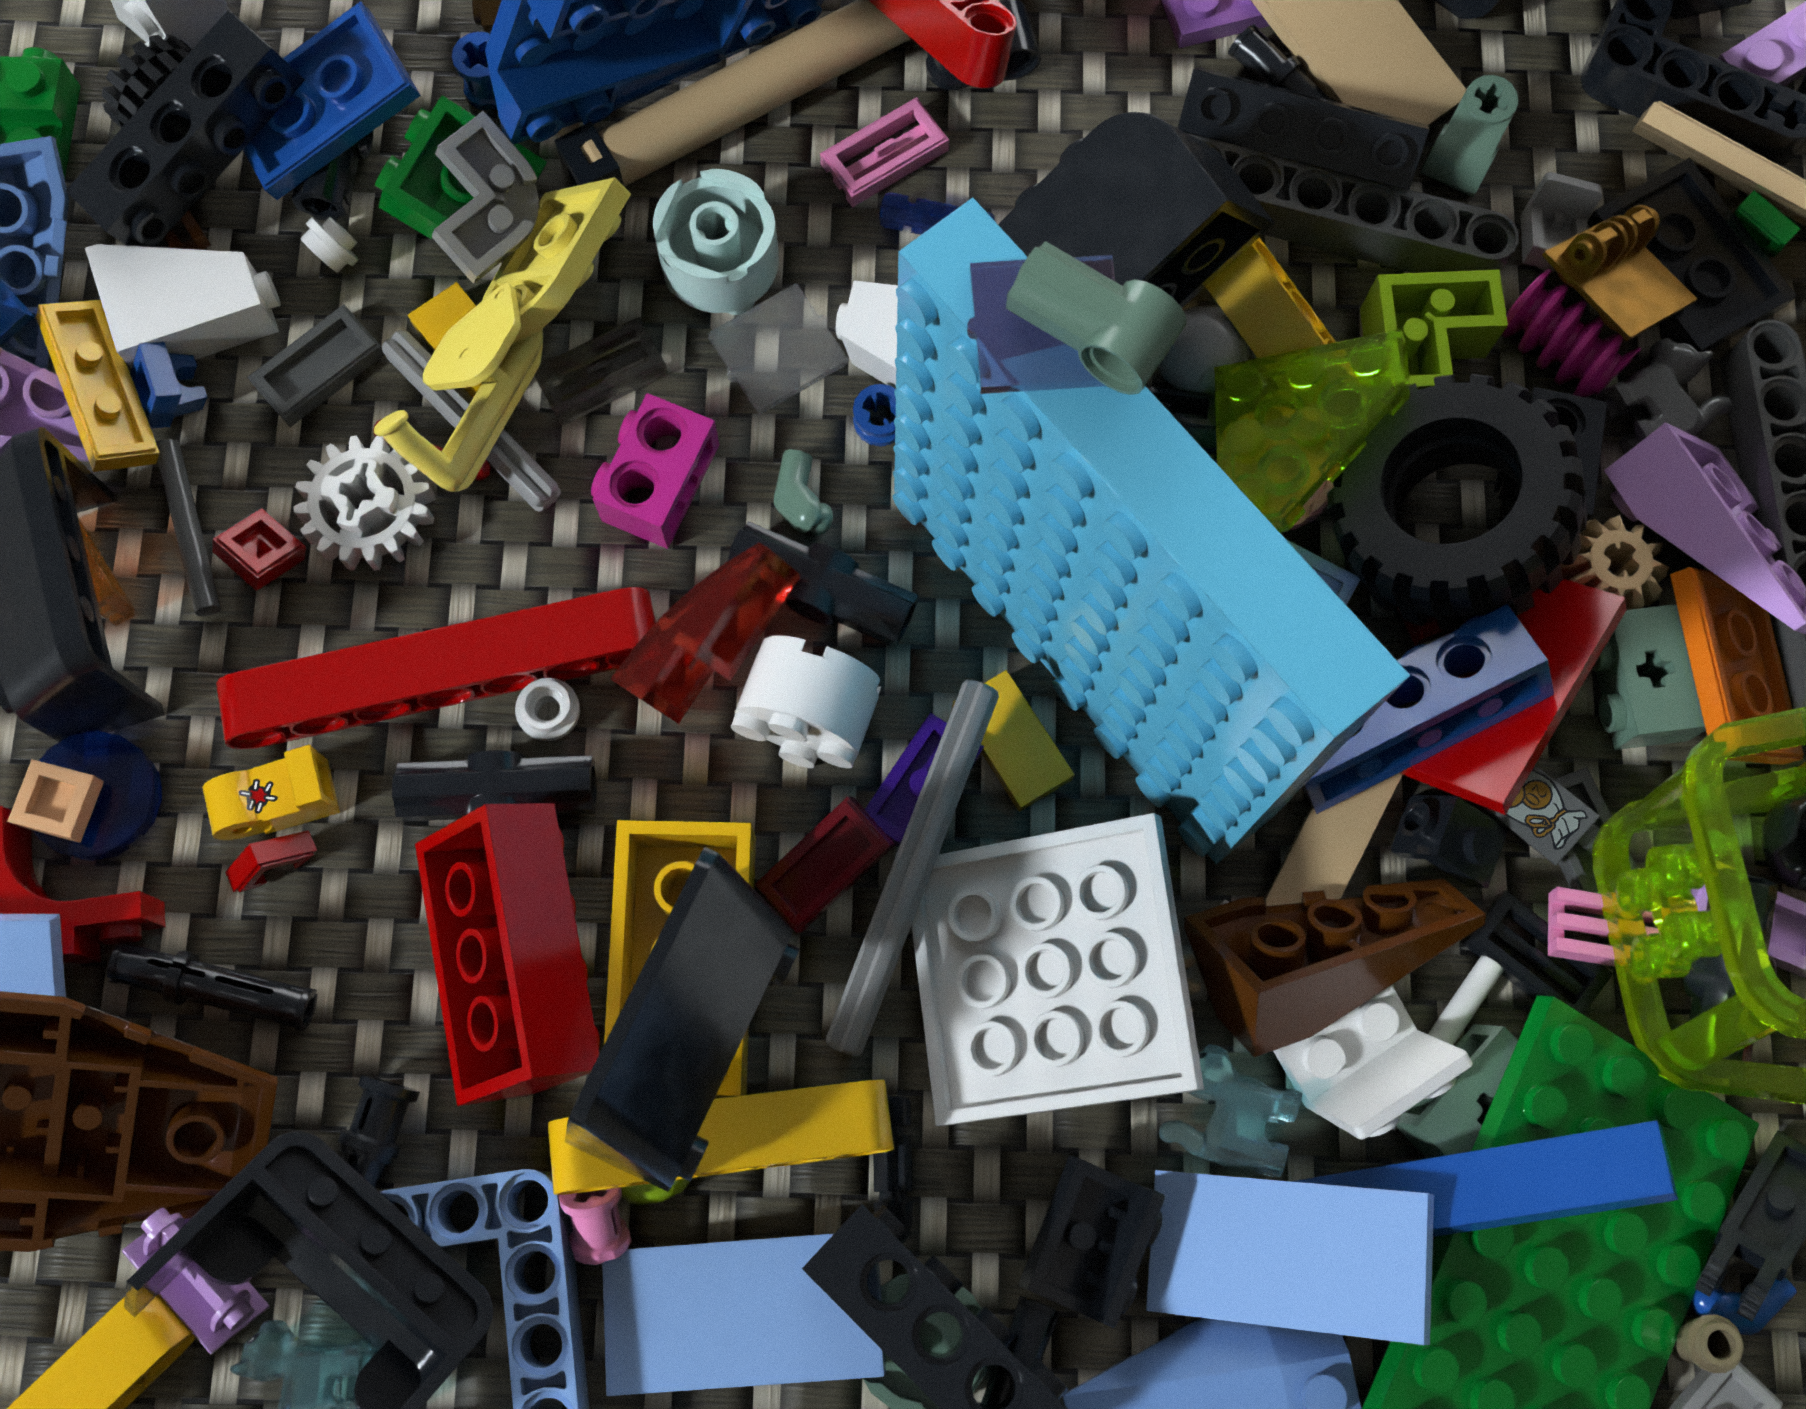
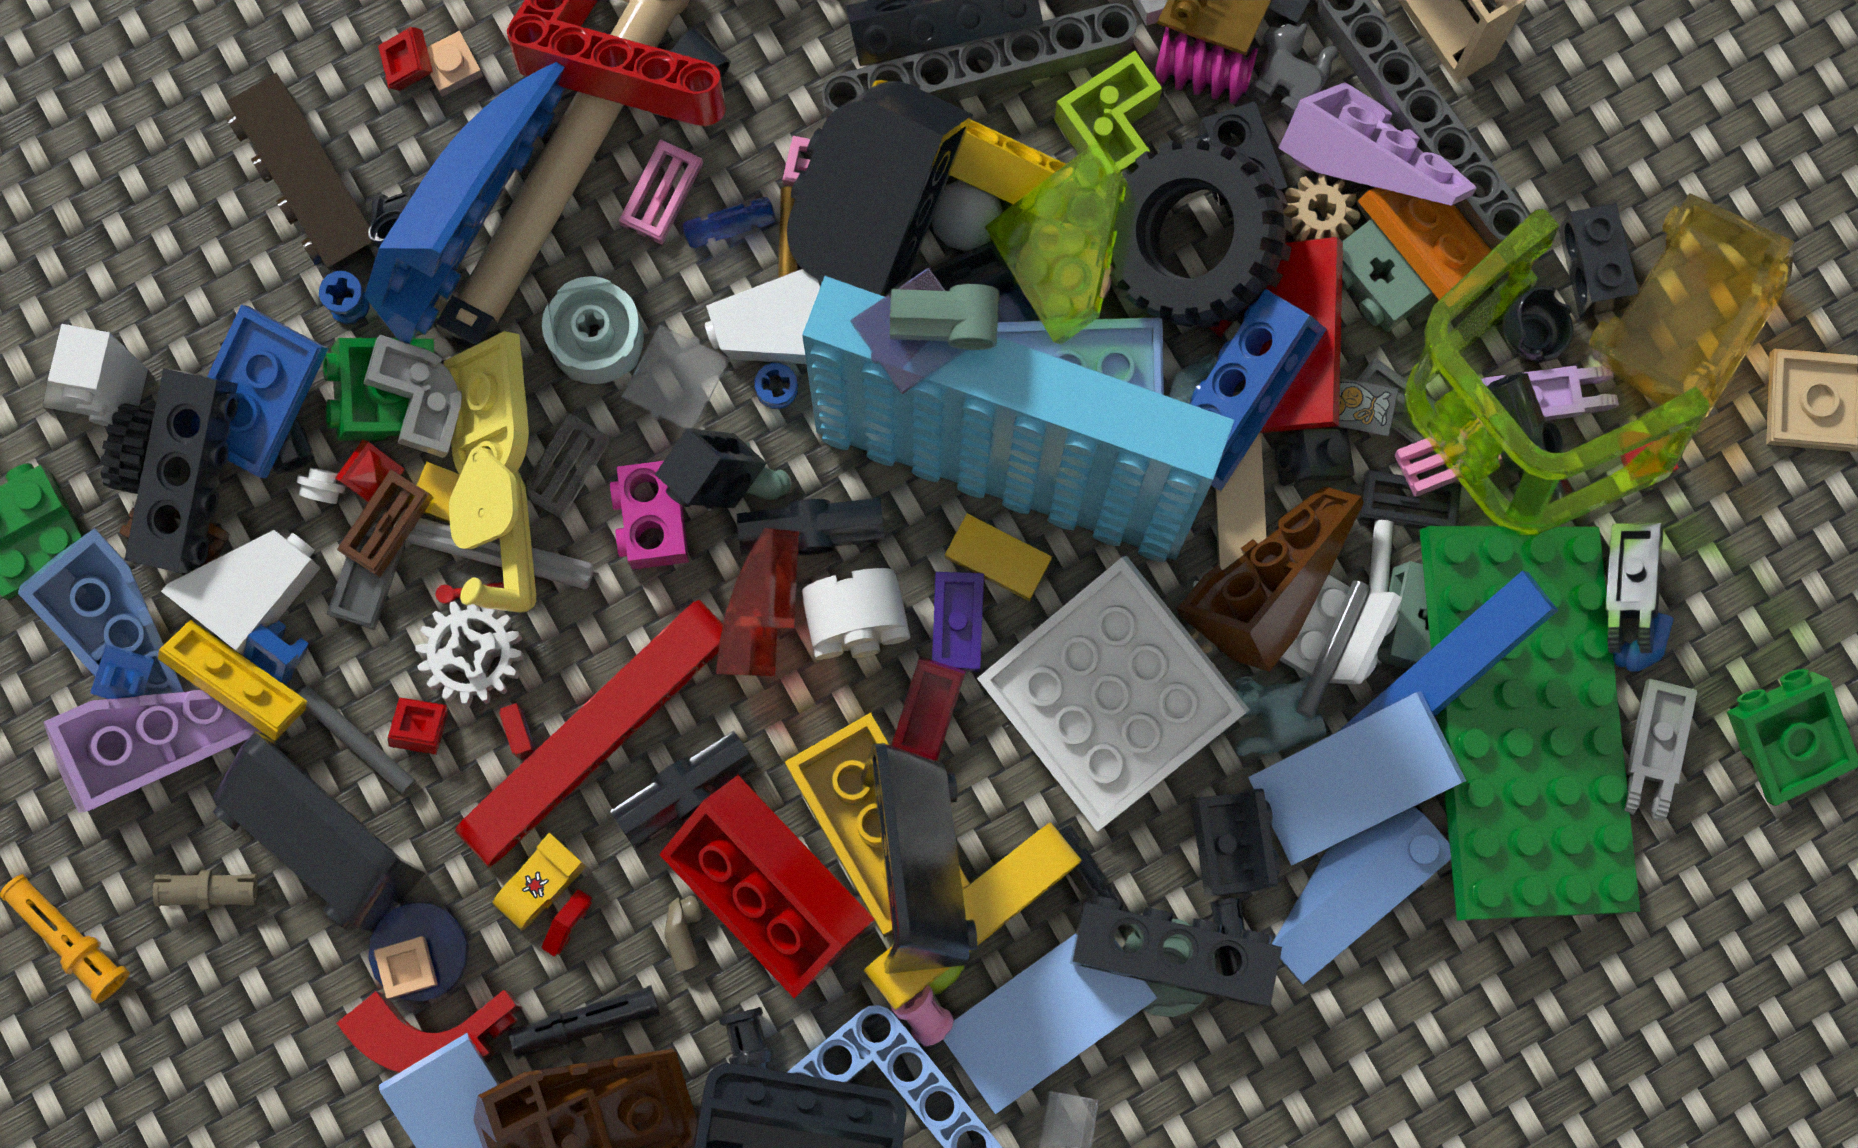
camera: 30 degrees left, 5 degrees up
white plate [515,678,580,741] -> none
light grey axle [826,679,999,1056] -> none
dark tan pin [1671,1314,1744,1373] -> none
none -> red tile [335,440,405,503]
none -> reddish brown tile [337,470,434,578]
none -> red tile [499,703,536,760]
none -> black brick [655,428,767,509]
none -> dark tan arm [664,895,703,971]
none -> dark grey bar [1295,580,1371,719]

